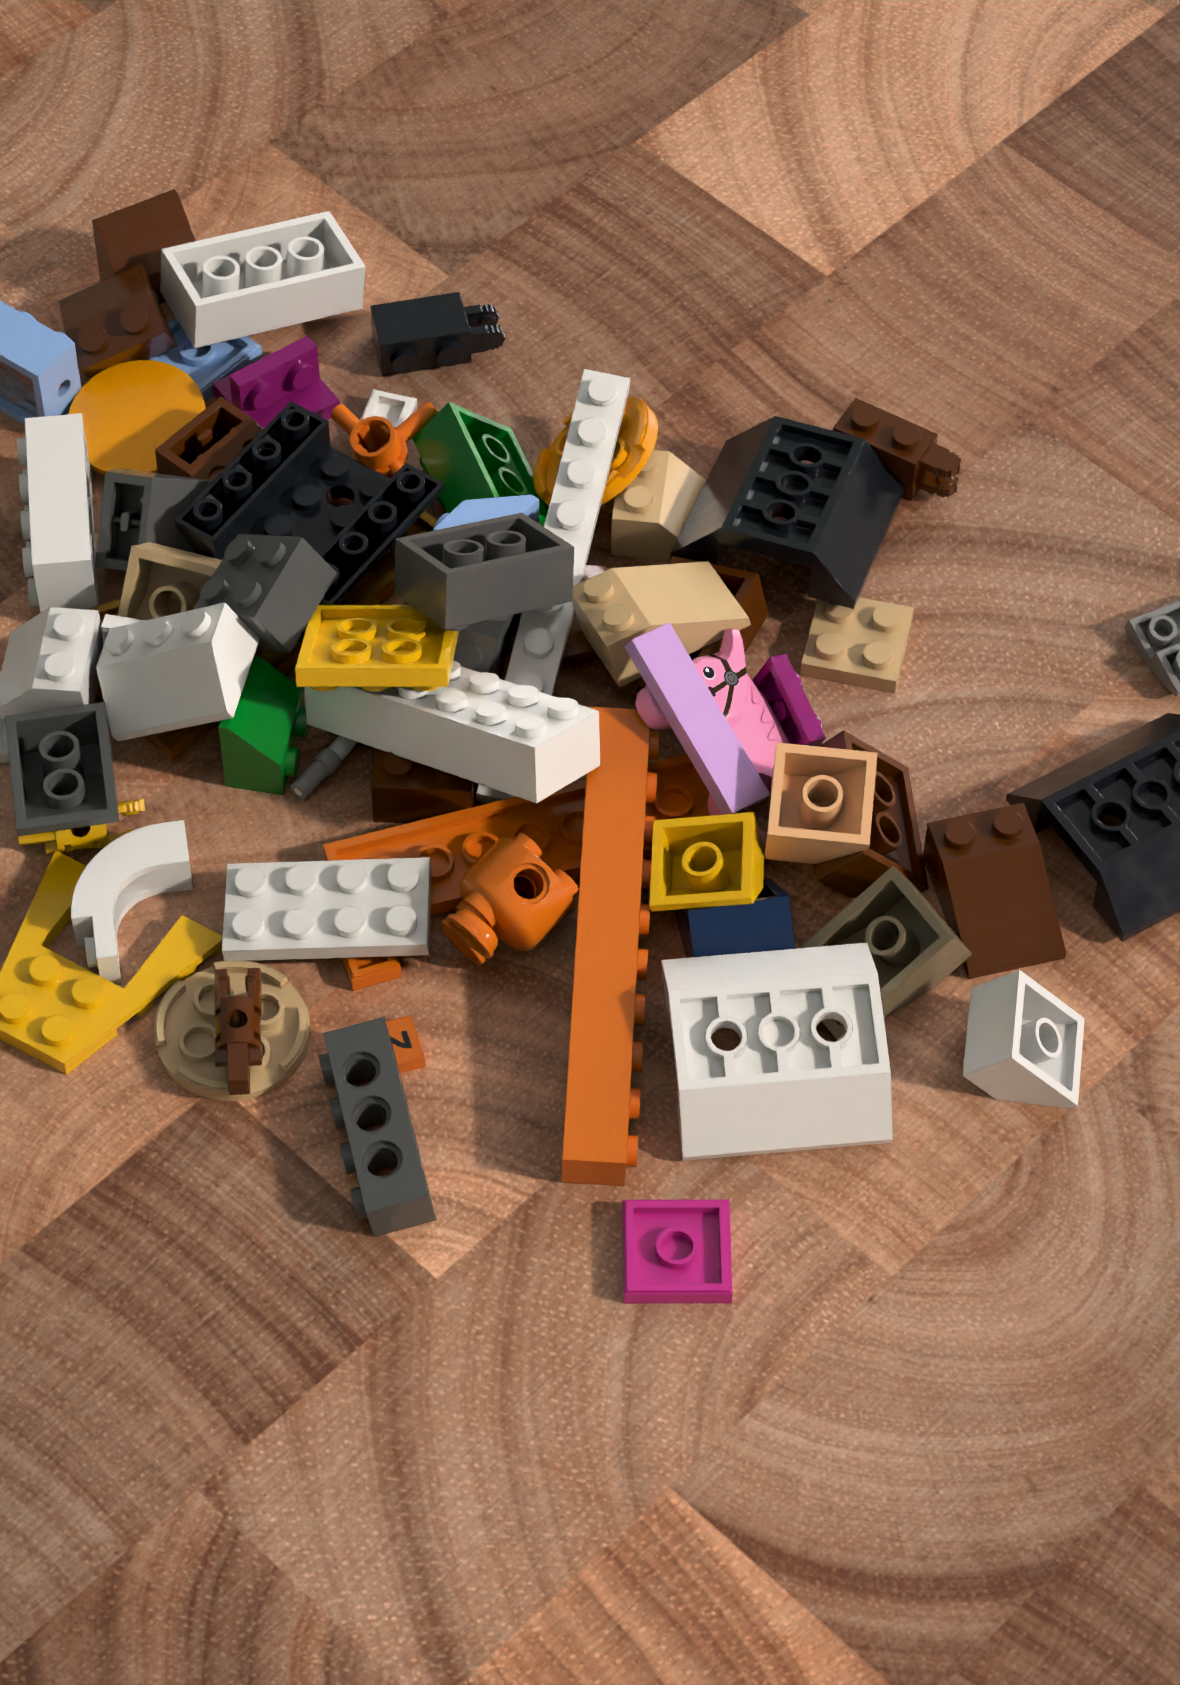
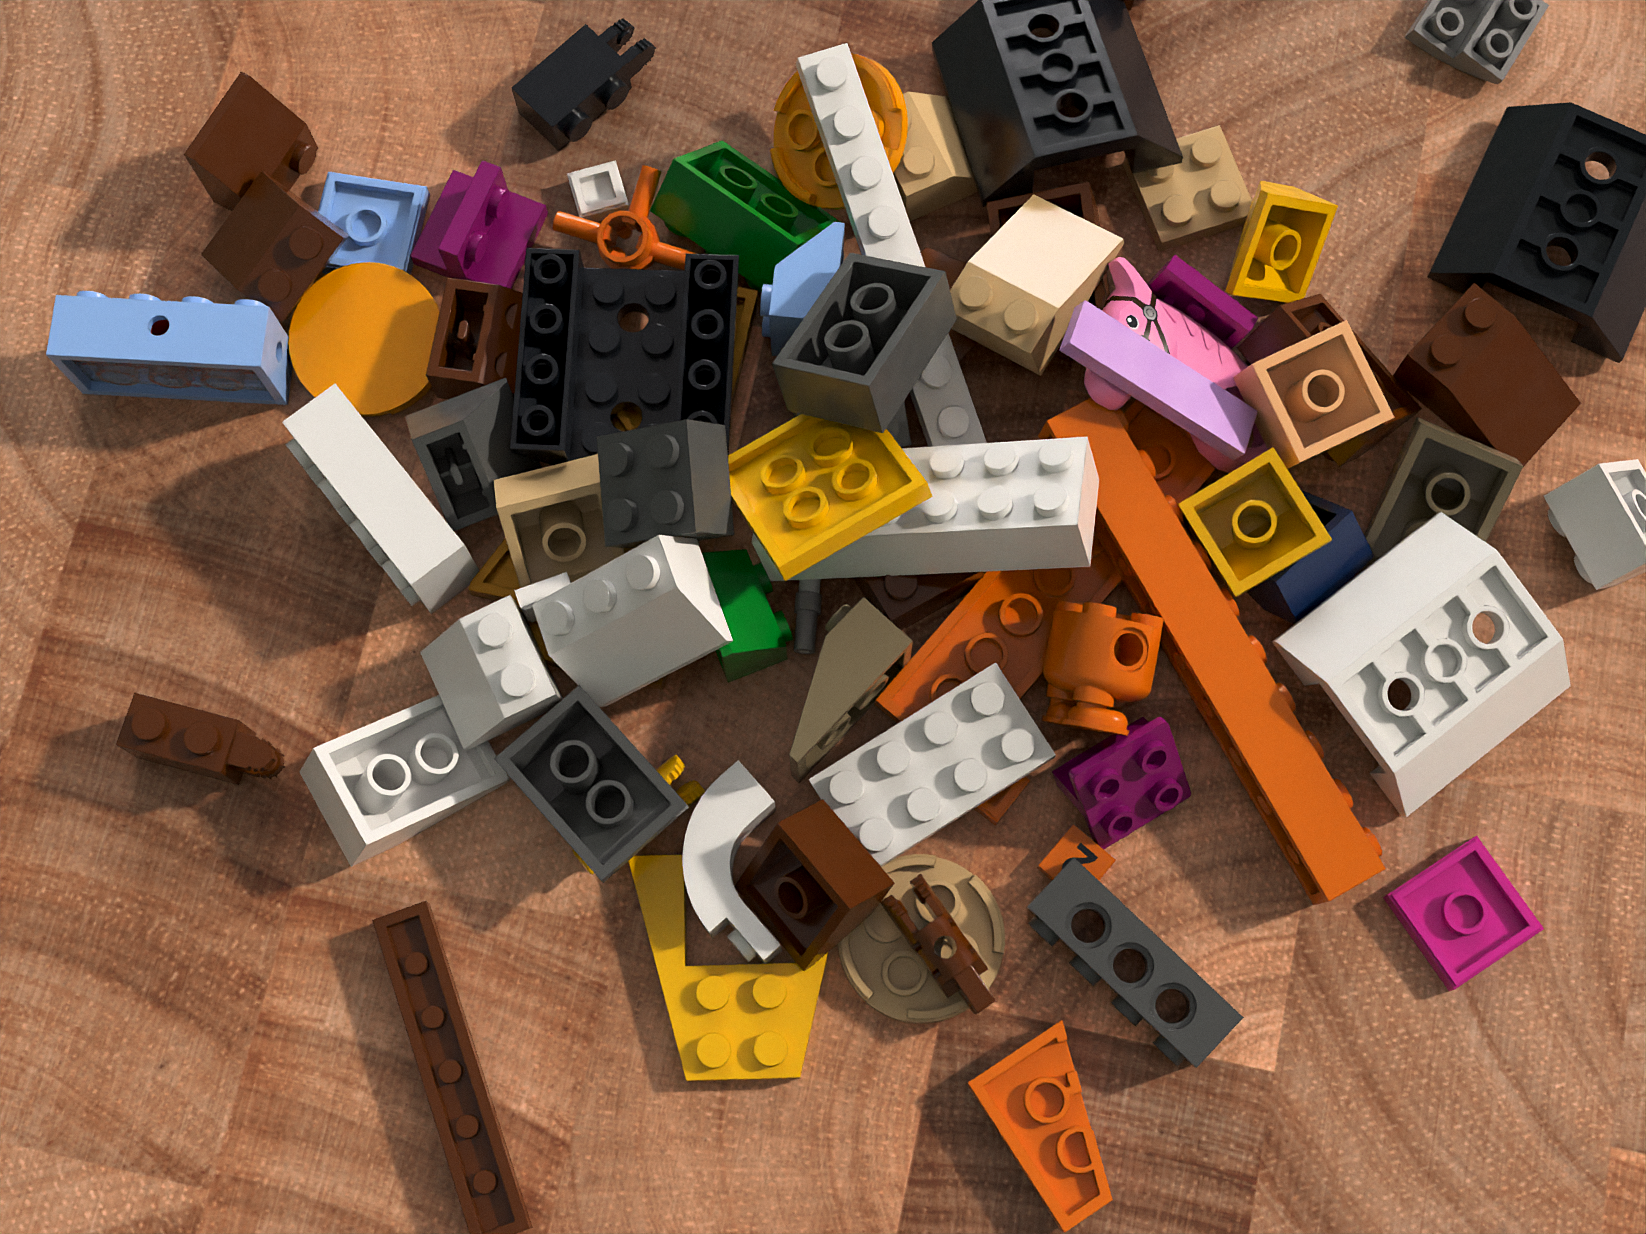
camera: 30 degrees left, 20 degrees up
white brick [160,211,366,348] -> none
none -> reddish brown slope [734,799,895,971]
none -> dark tan slope [789,597,913,783]
none -> orange wing [966,1020,1113,1233]
none -> magenta bracket [1052,717,1191,849]
none -> yellow slope [1225,181,1338,303]

